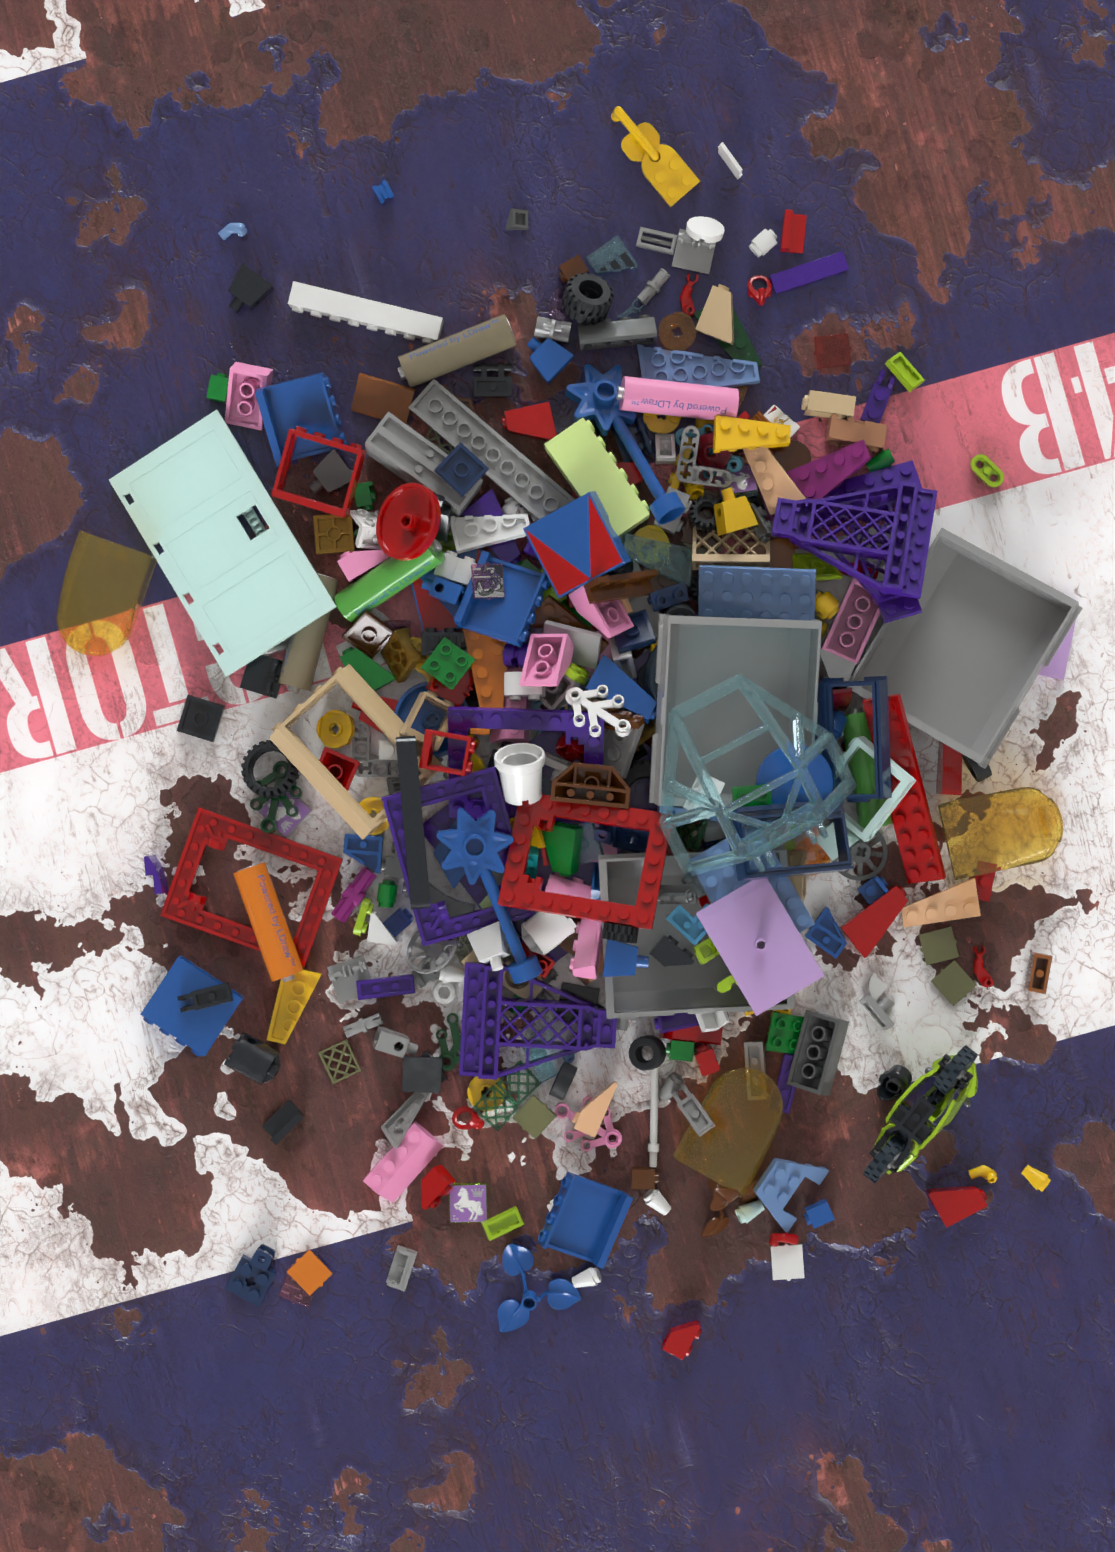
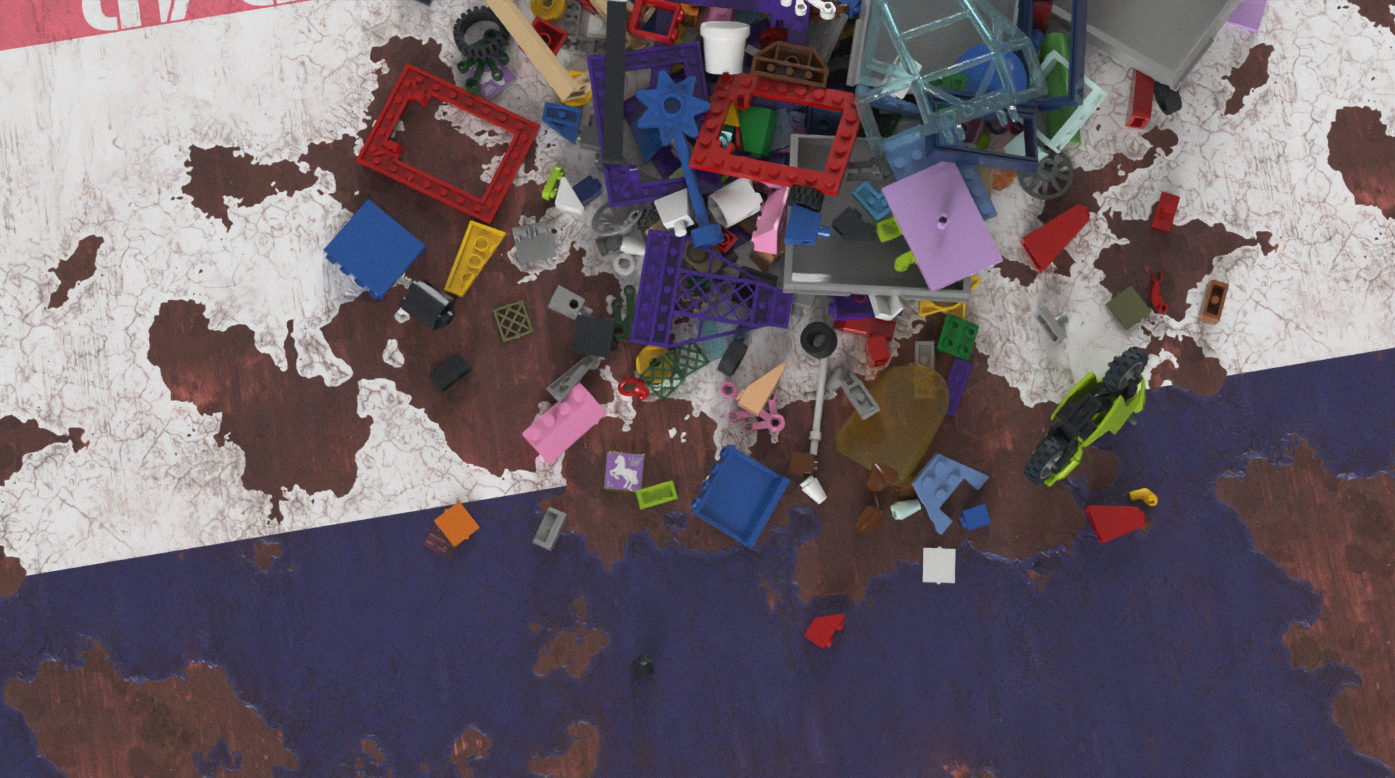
camera: 10 degrees right, 10 degrees down
dark purple slope [144,855,169,894] -> none
black hinge [177,982,234,1012] -> none
dark blue plate [225,1244,277,1307] -> none
orange piece [233,862,303,982] -> none
magenta piece [331,866,377,923] -> none
light grey pin [343,1013,383,1038] -> none
dark purple tile [356,974,415,1000] -> none
green brick [377,879,398,908] -> none
red slope [421,1164,456,1210] -> none
blue plant [497,1244,581,1332] -> none
olive piece [513,1094,557,1139] -> none
white cone [572,1267,602,1288] -> none
green brick [666,1040,694,1062] -> none
red arm [769,1233,799,1247] -> none
dark grey slope [787,1010,850,1096] -> none
blue wing [804,906,847,959] -> none
blue bracket [857,875,889,904] -> none
red plate [862,694,946,884] -> none
white tile [868,974,888,1001] -> none
black head [877,1065,912,1101] -> none
light nougat wing [901,878,981,927] -> none
olive piece [919,926,959,965] -> none
clear yellow windscreen [938,787,1063,880] -> none
yellow cone [1021,1165,1051,1192] -> none
none -> black rock [631,657,655,680]

